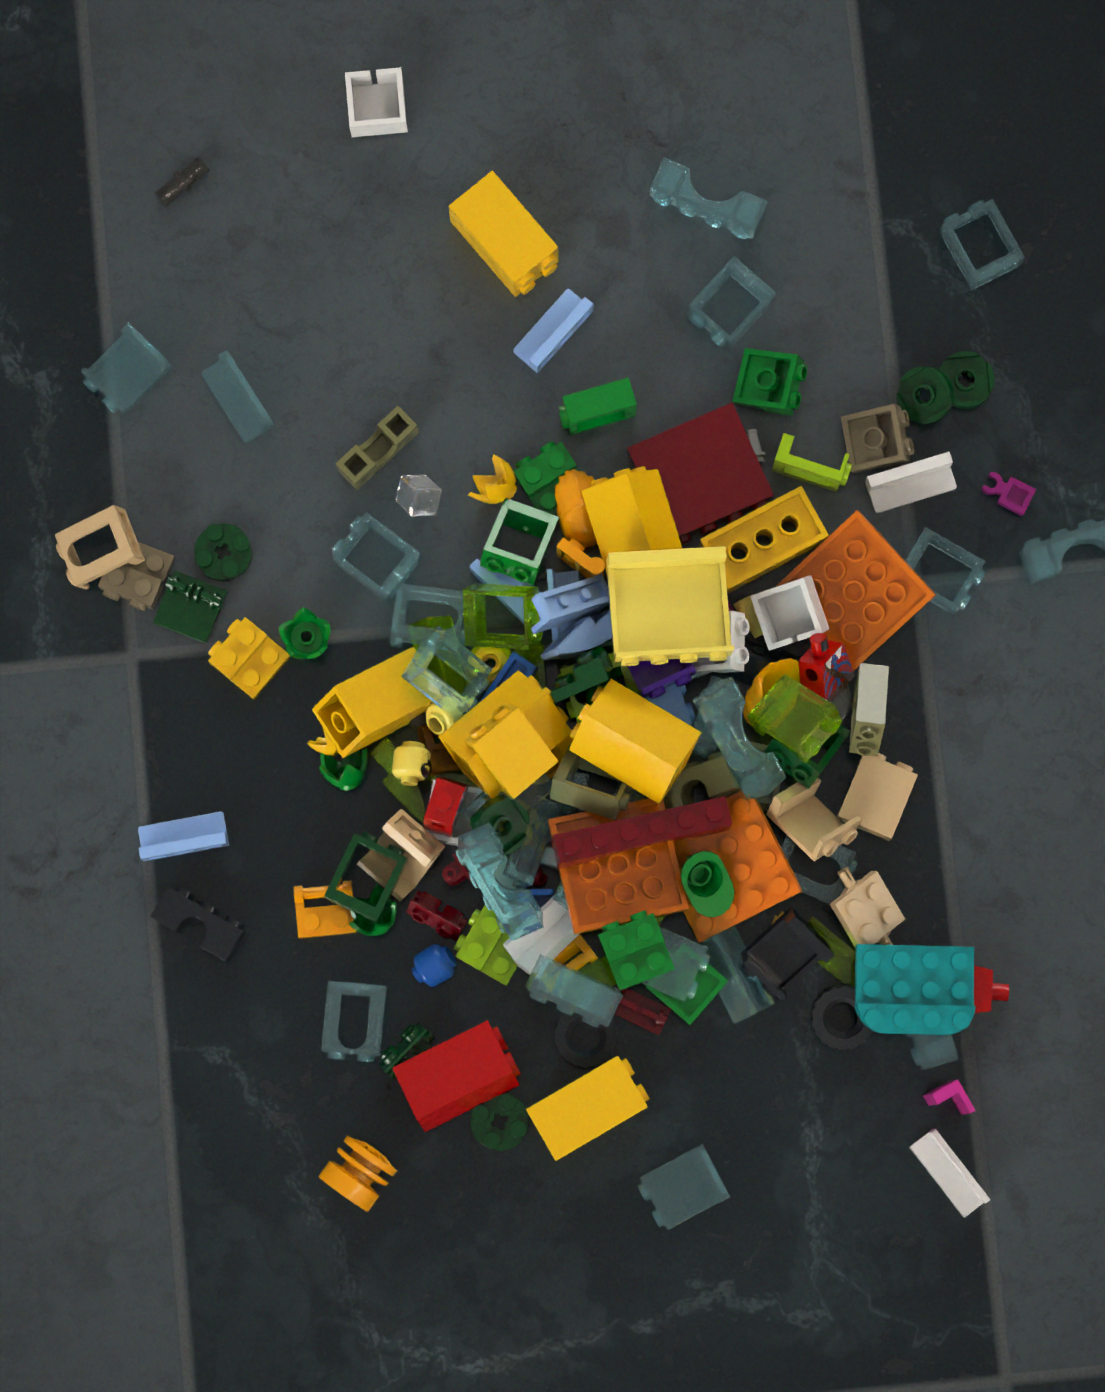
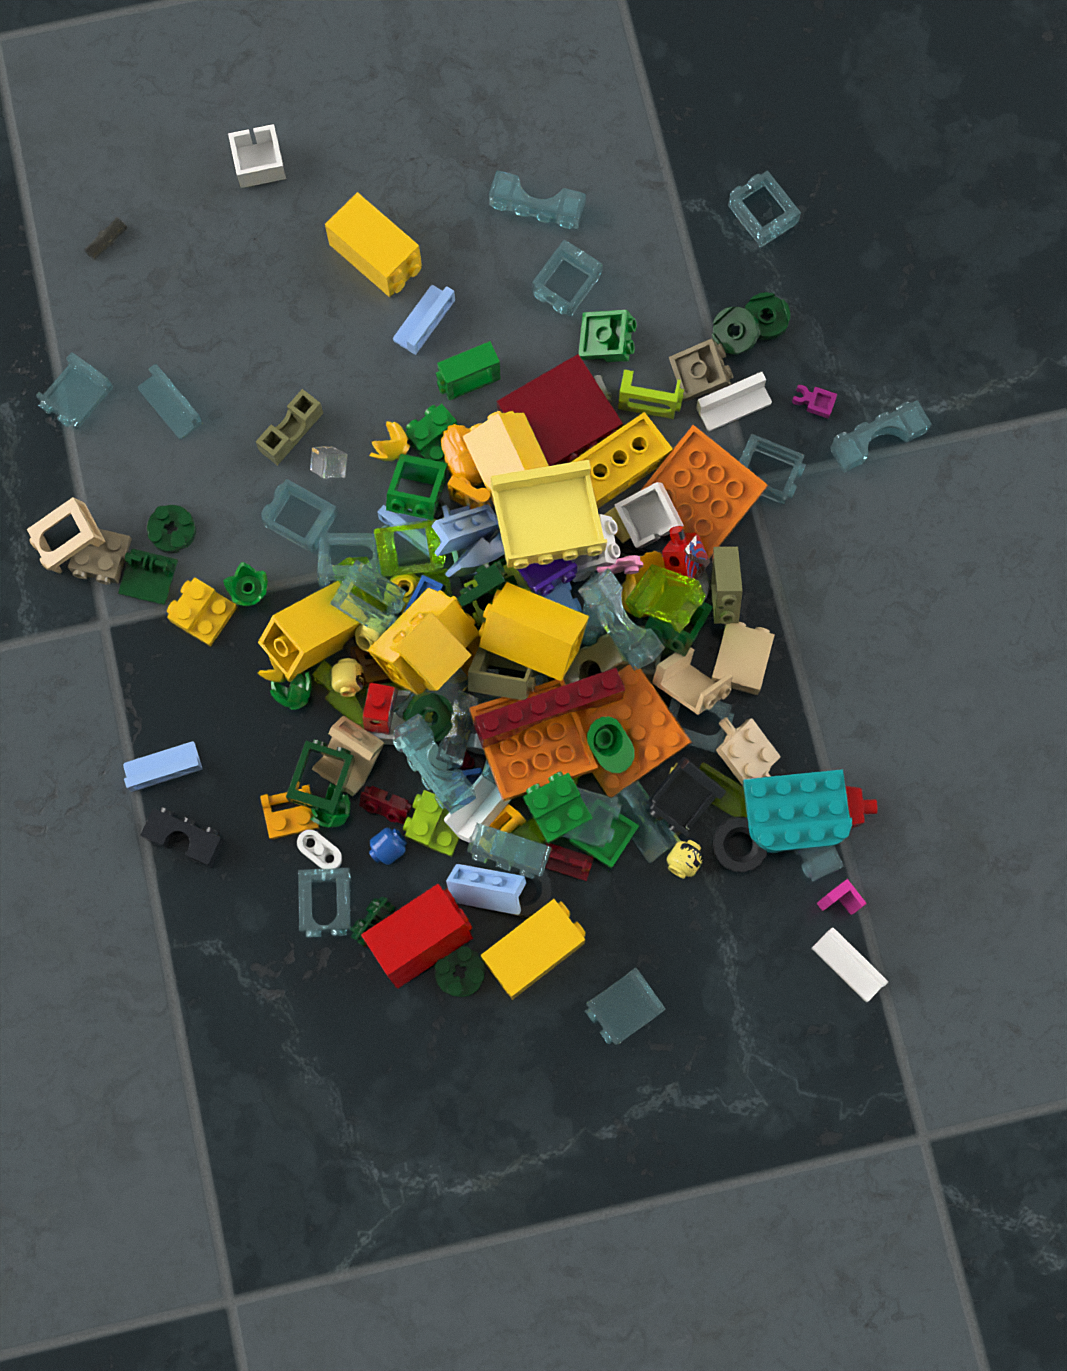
camera: 10 degrees left, 5 degrees down
light orange wheel [318,1135,397,1212] -> none
dark red hinge [442,853,474,886] -> none
none -> white plate [297,830,342,871]
none -> light blue panel [446,864,526,915]
none -> bright pink plate [596,556,643,575]
none -> light yellow head [667,840,704,879]

